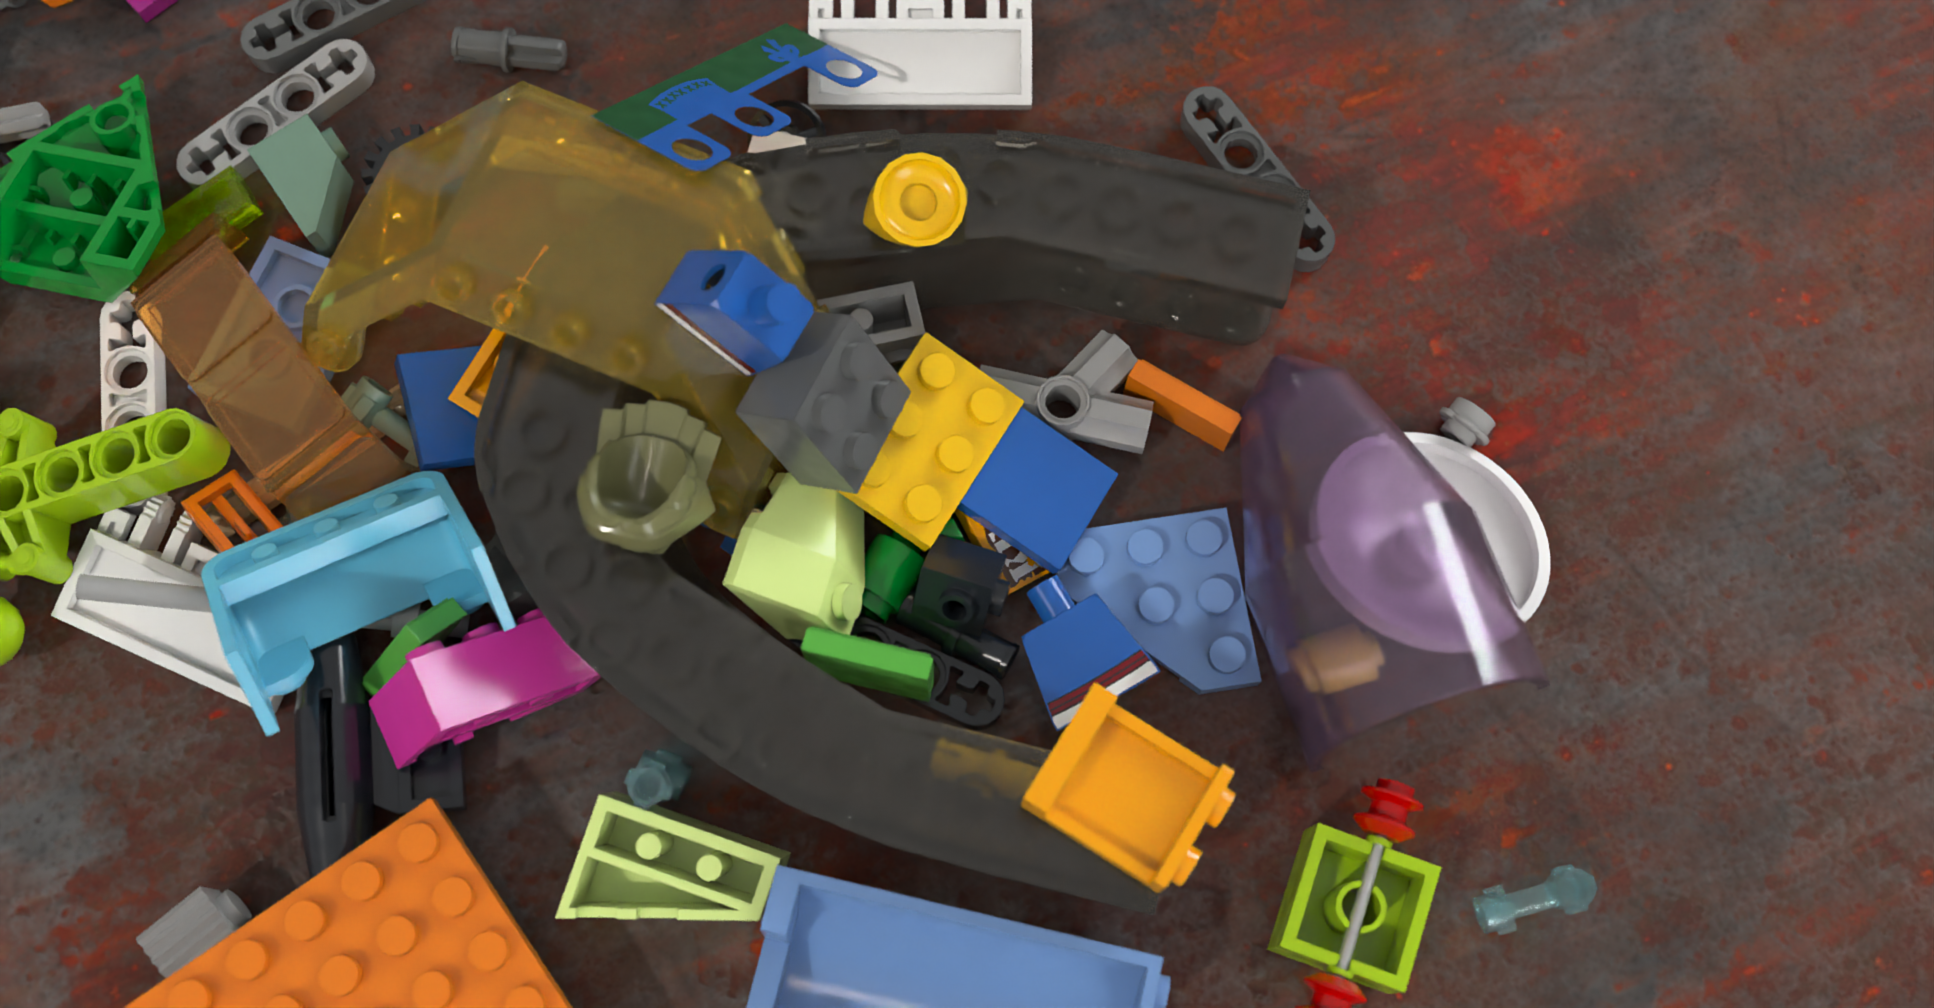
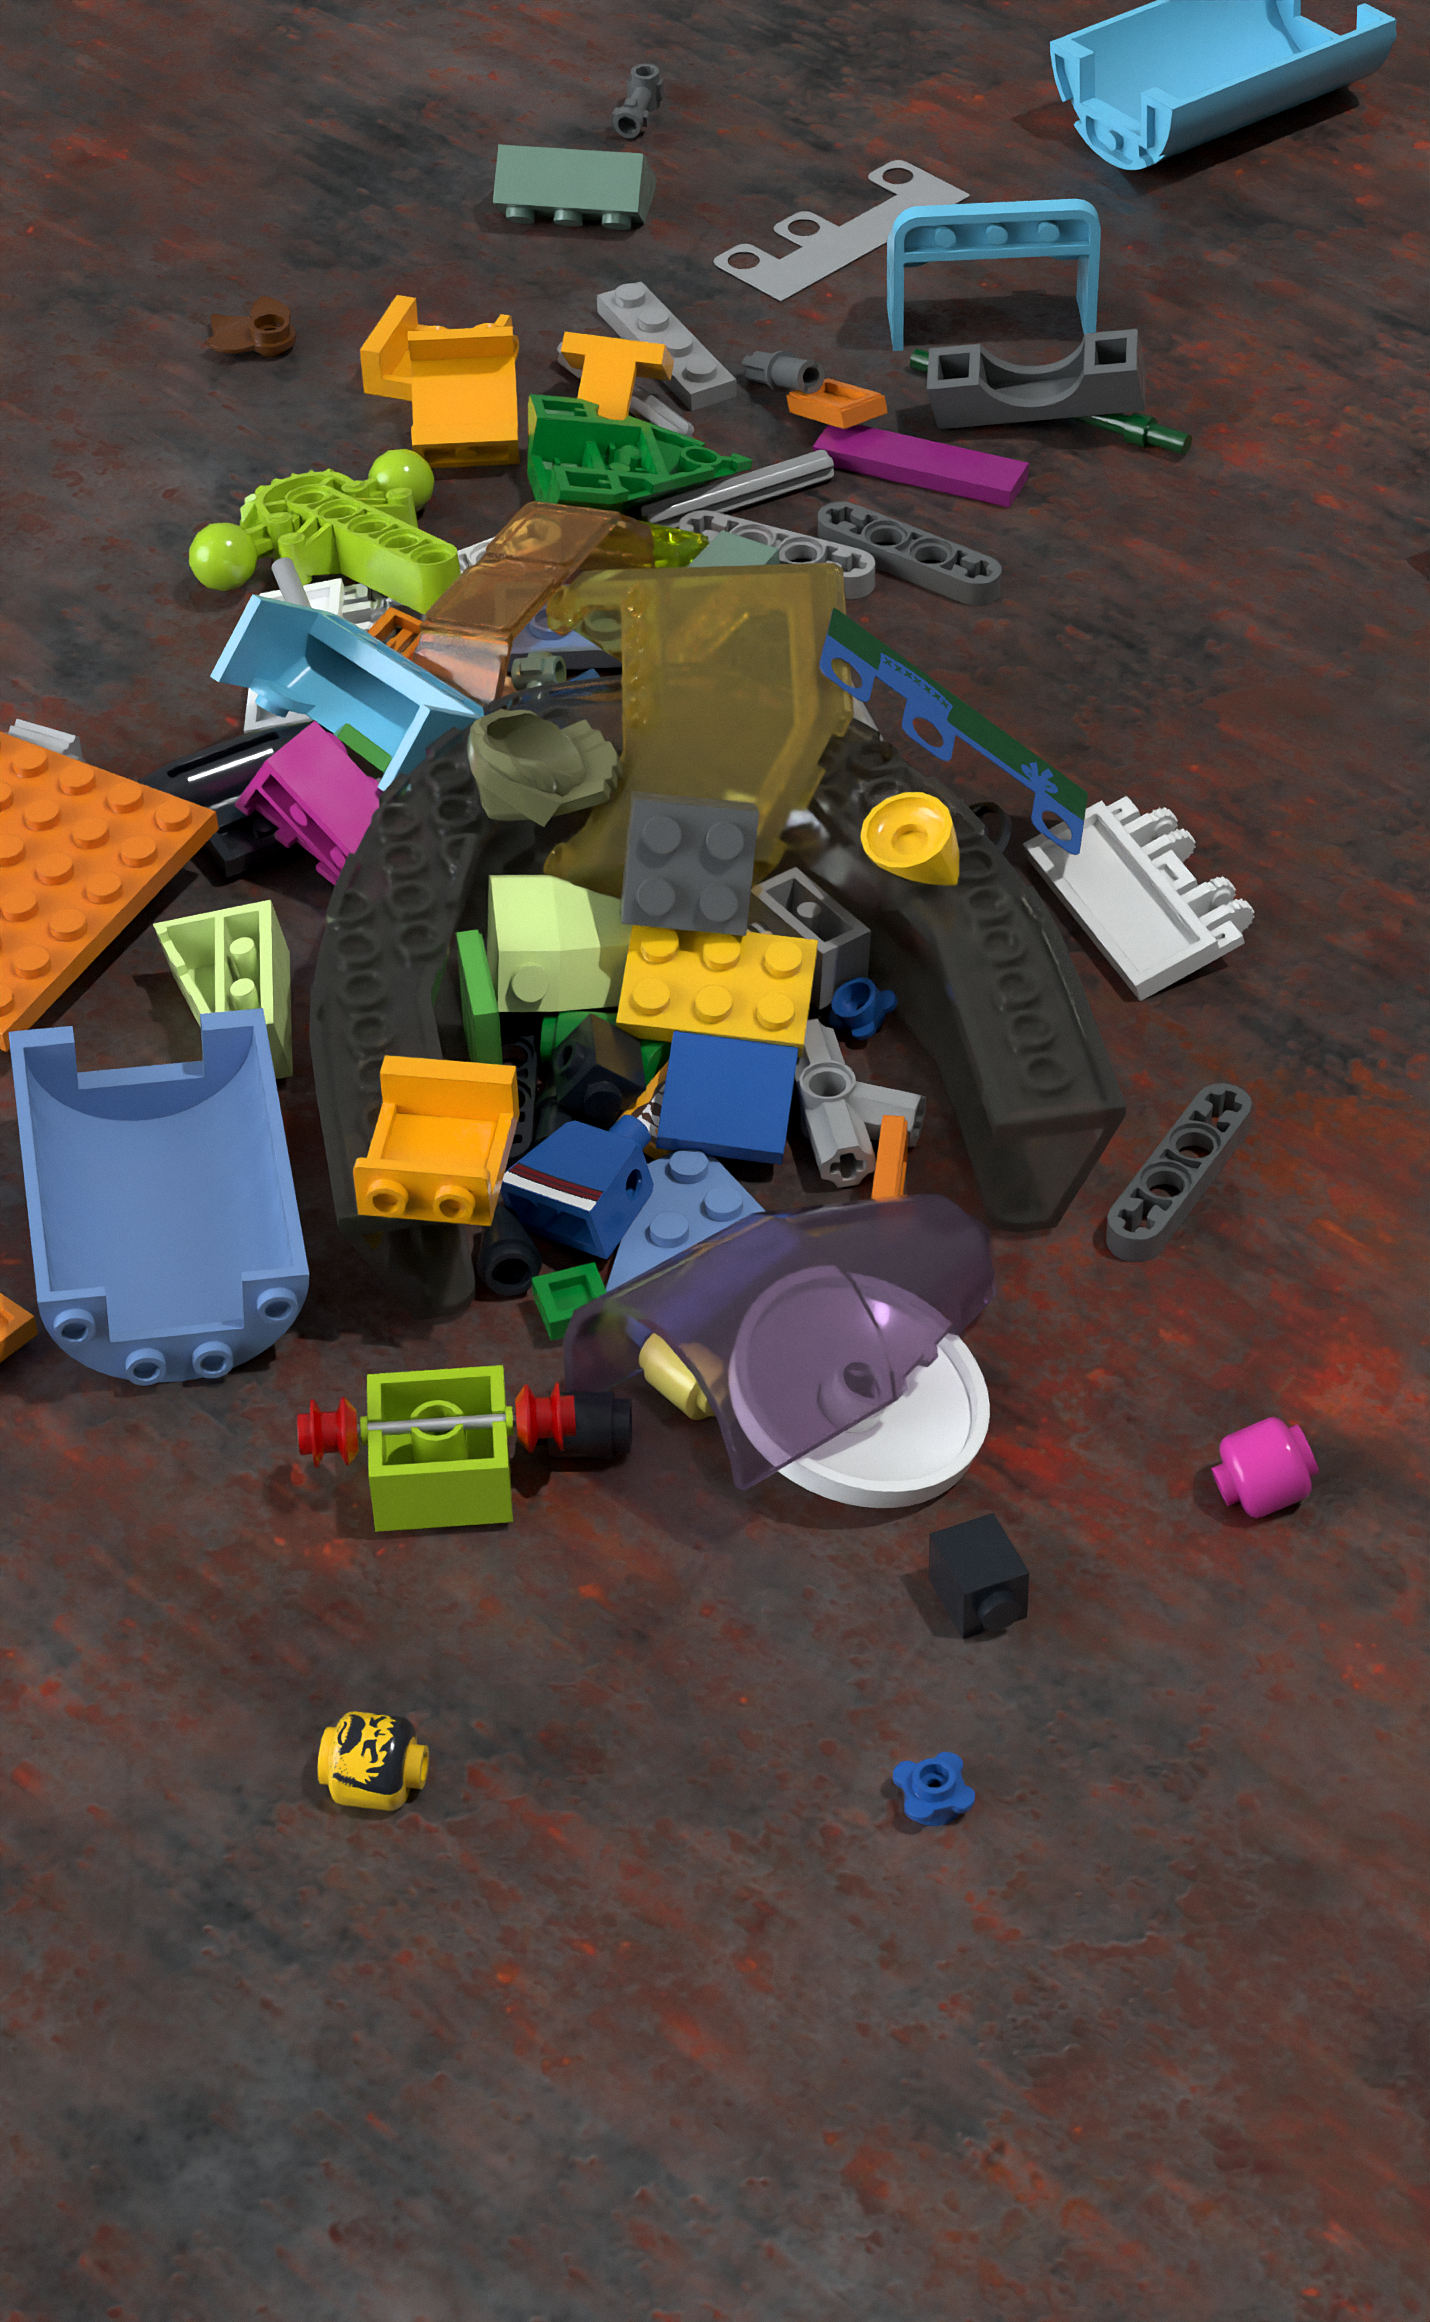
camera: 70 degrees right, 30 degrees down
dark grey axle [451,26,567,73] -> none
clear light blue bar [624,748,692,810] -> none
blue torso [654,250,814,376] -> none
light grey plate [1439,397,1496,447] -> none
clear light blue bar [1473,864,1598,935] -> none
none -> green plate [532,1262,614,1341]
none -> black brick [536,1391,632,1460]
none -> light grey axle [638,450,834,536]
none -> blue plate [828,977,898,1040]
none -> blue plate [893,1752,975,1826]
none -> black brick [928,1513,1029,1639]
none -> dark pink head [1211,1417,1320,1518]

